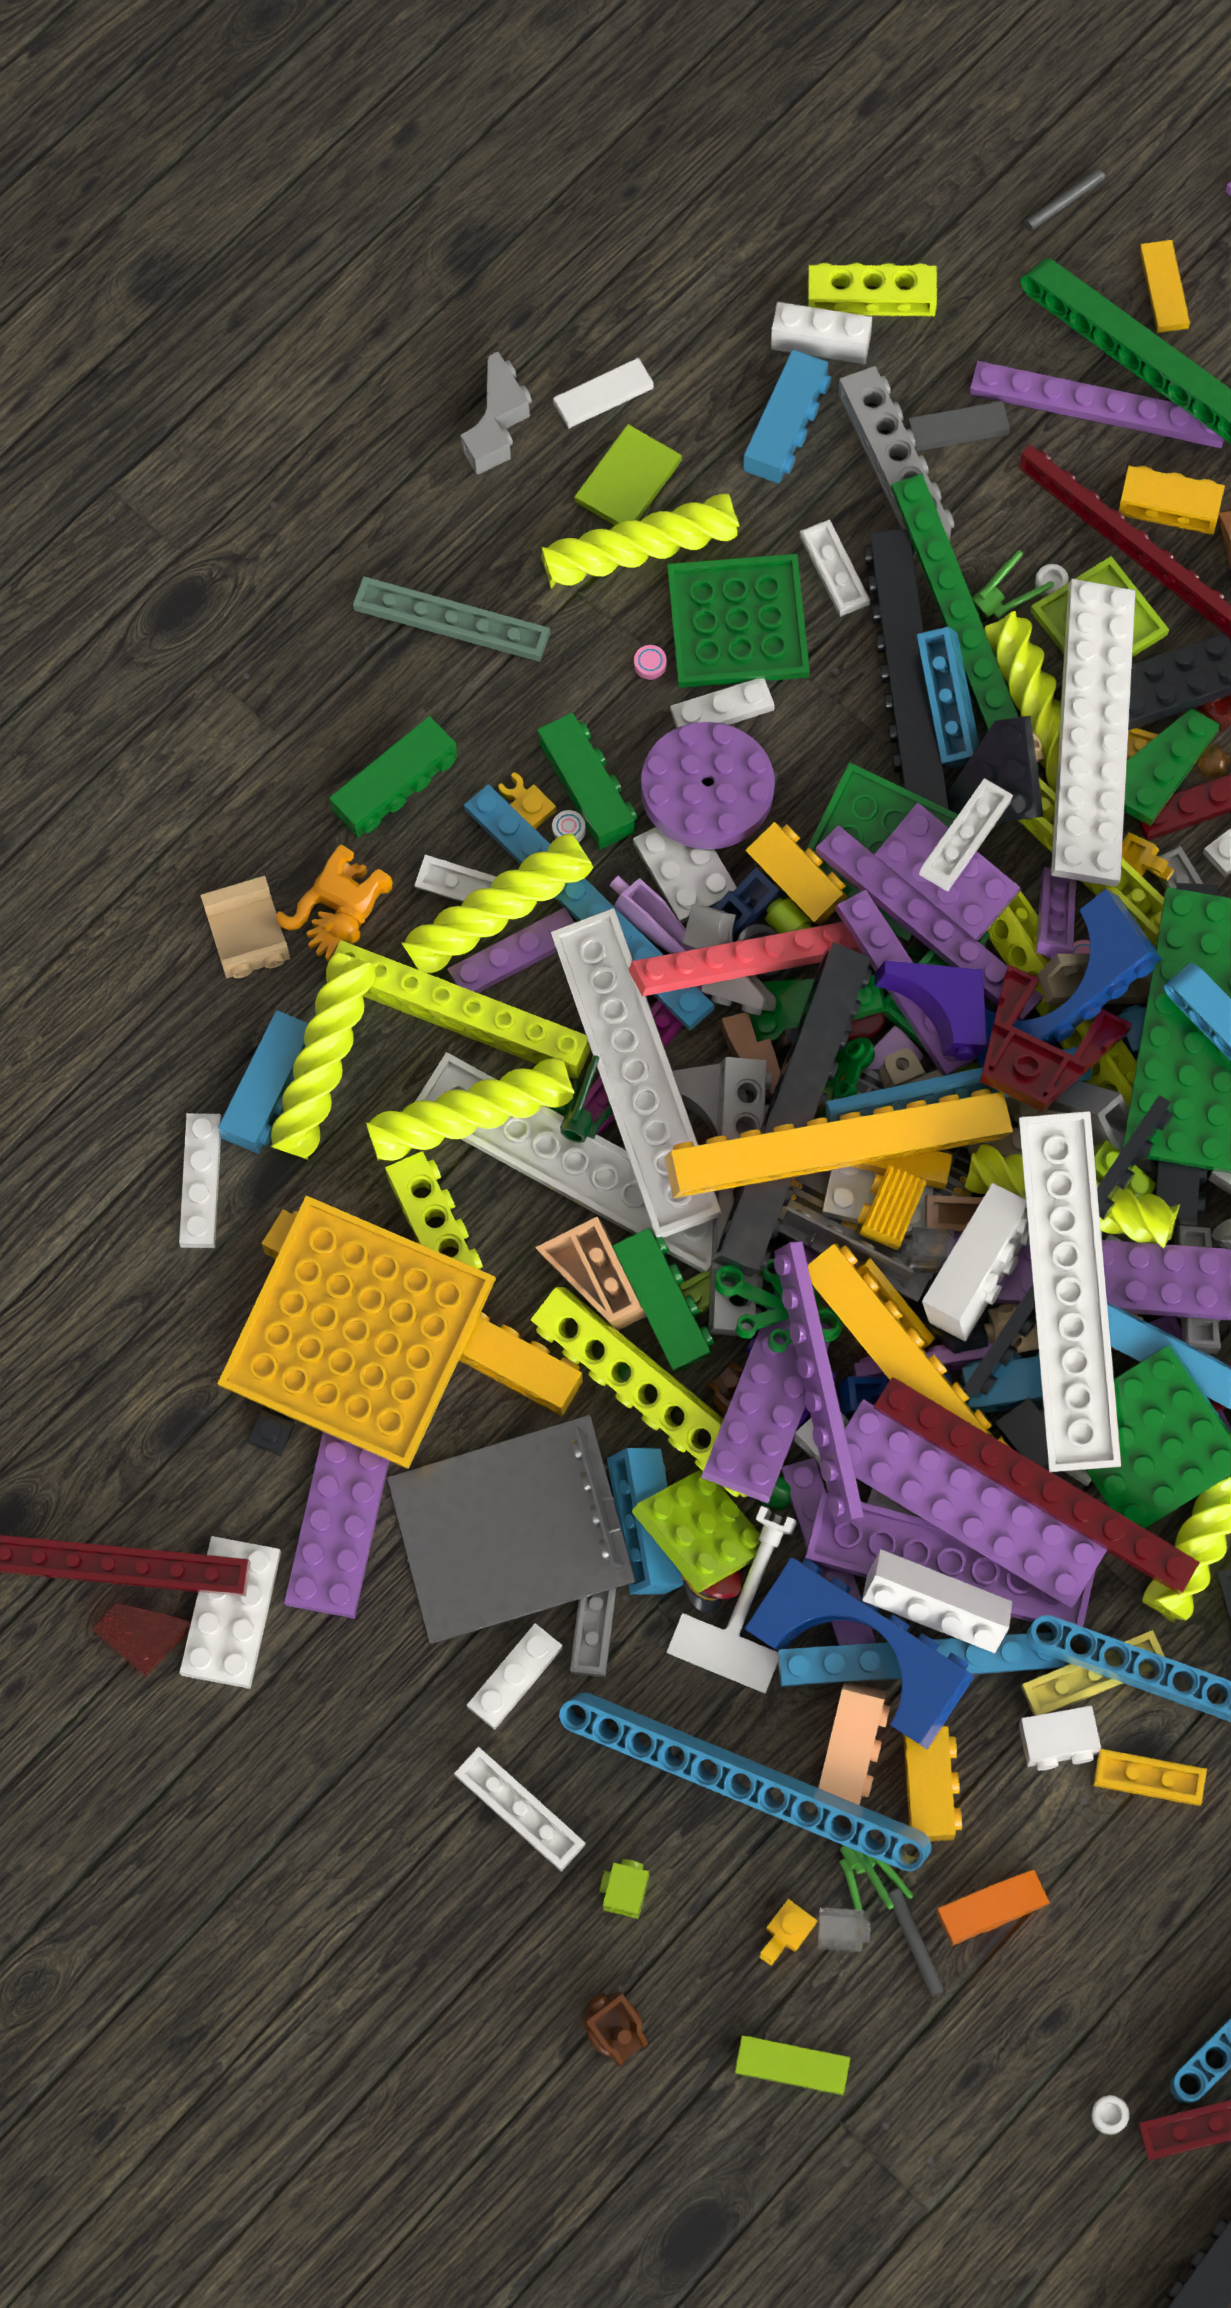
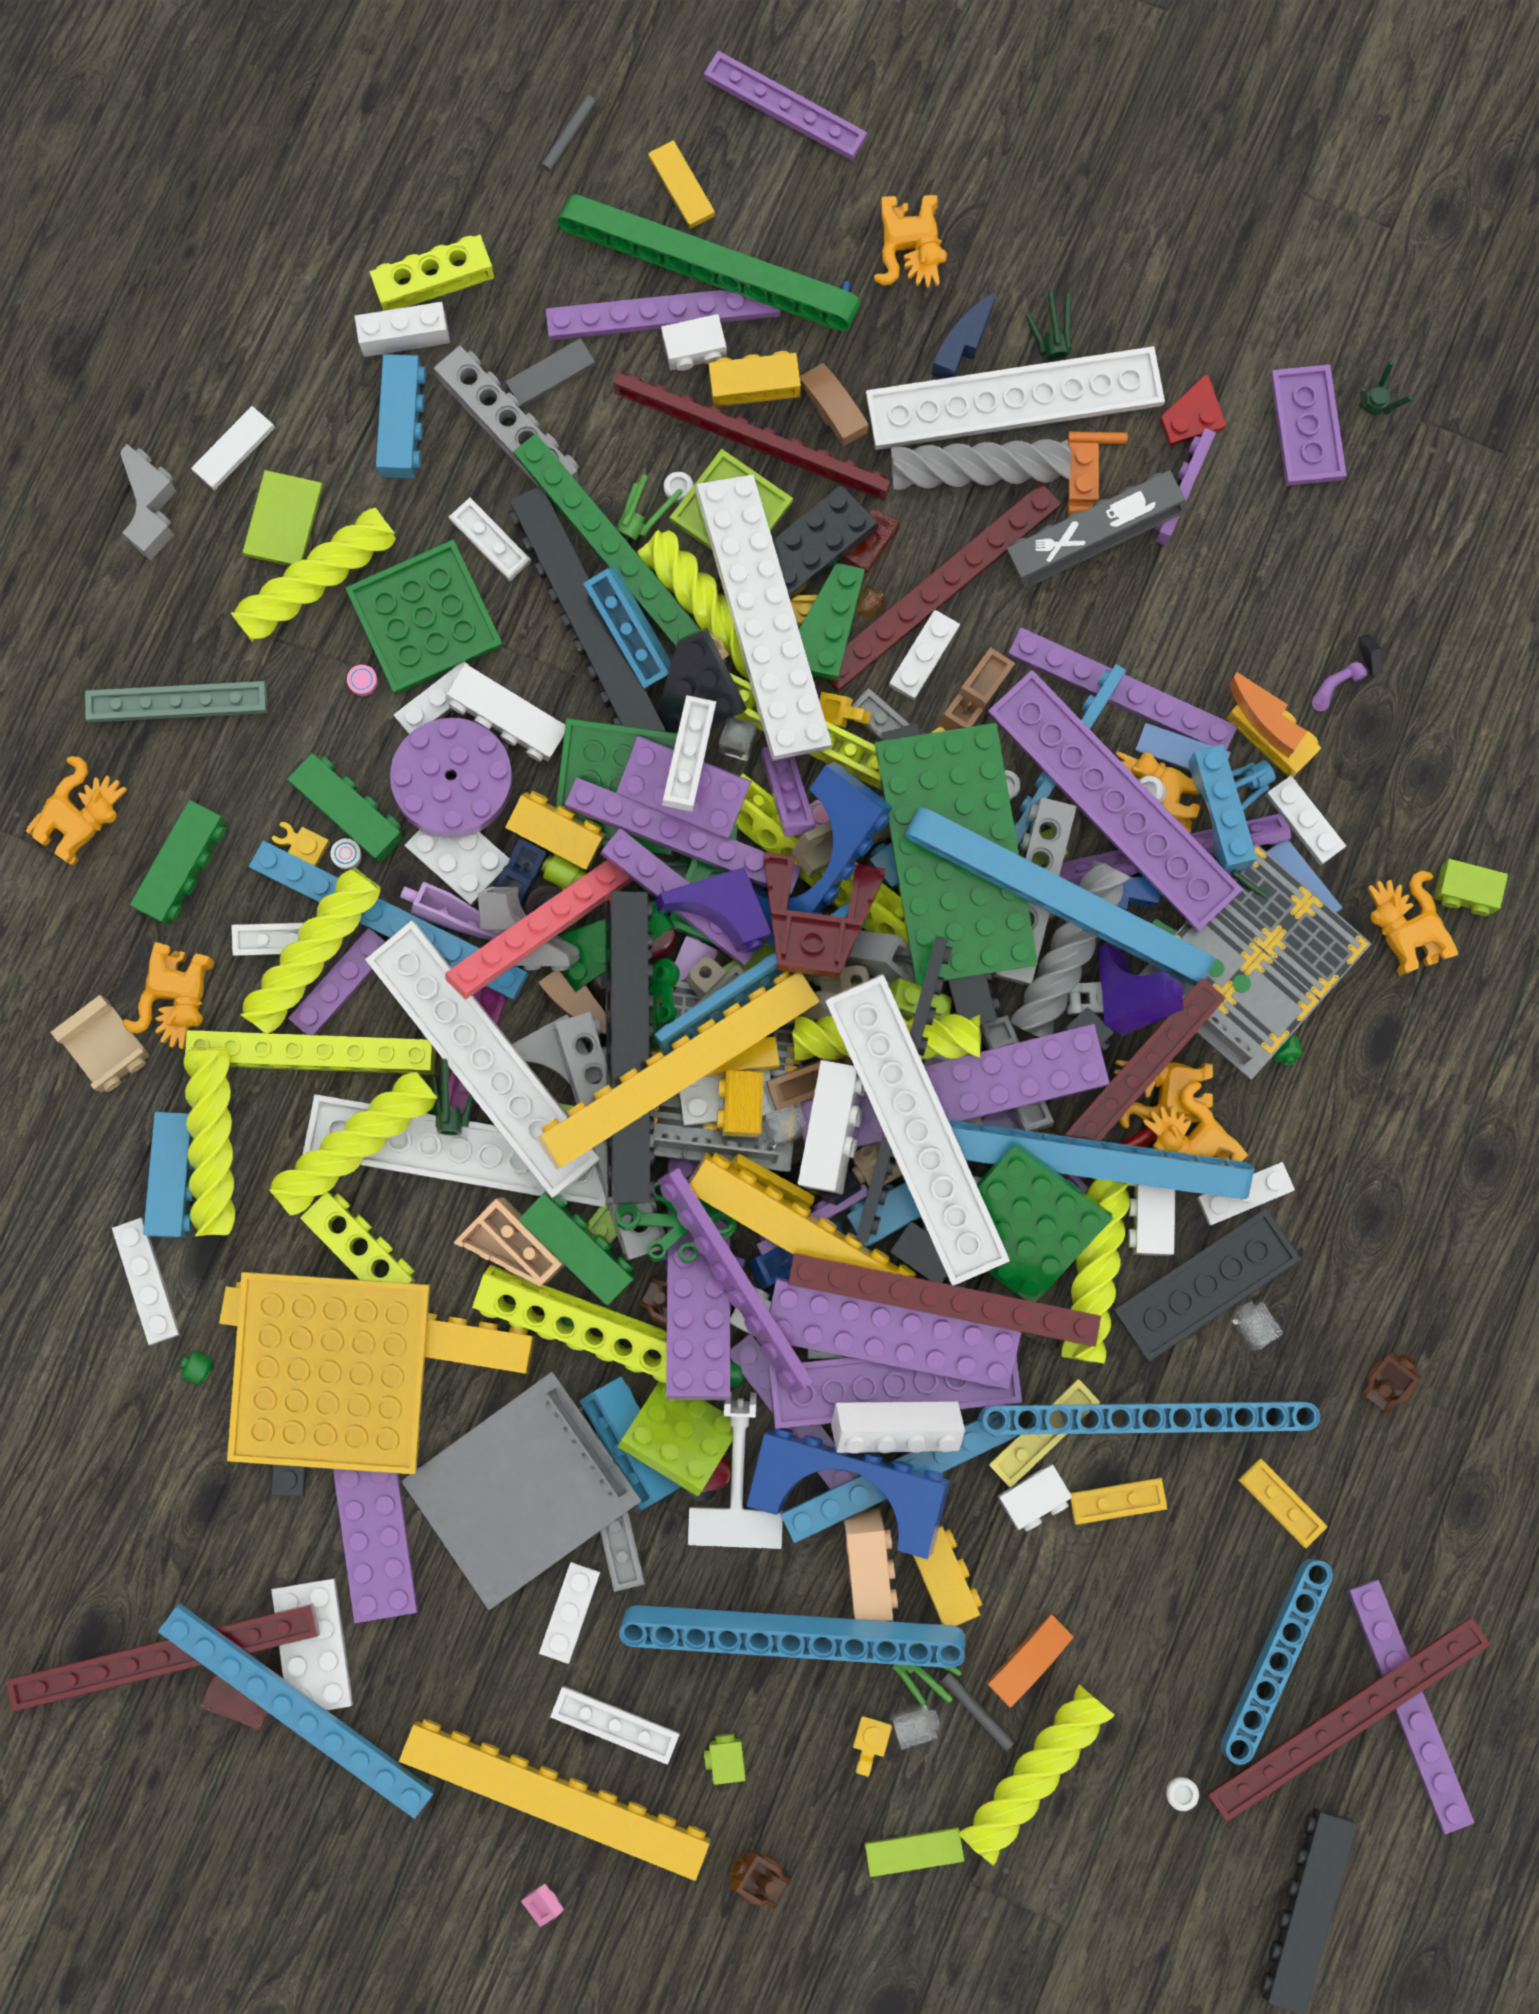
camera: 25 degrees left, 10 degrees up
none -> light orange animal [26,756,127,866]
none -> dark azure plate [158,1603,435,1819]
none -> green piece [179,1351,213,1385]
none -> yellow brick [399,1719,710,1881]
none -> white brick [446,664,565,762]
none -> bright pink plate [521,1884,564,1927]
none -> white brick [661,314,727,371]
none -> clear brick [719,717,756,761]
none -> neon yellow piece [958,1685,1115,1866]

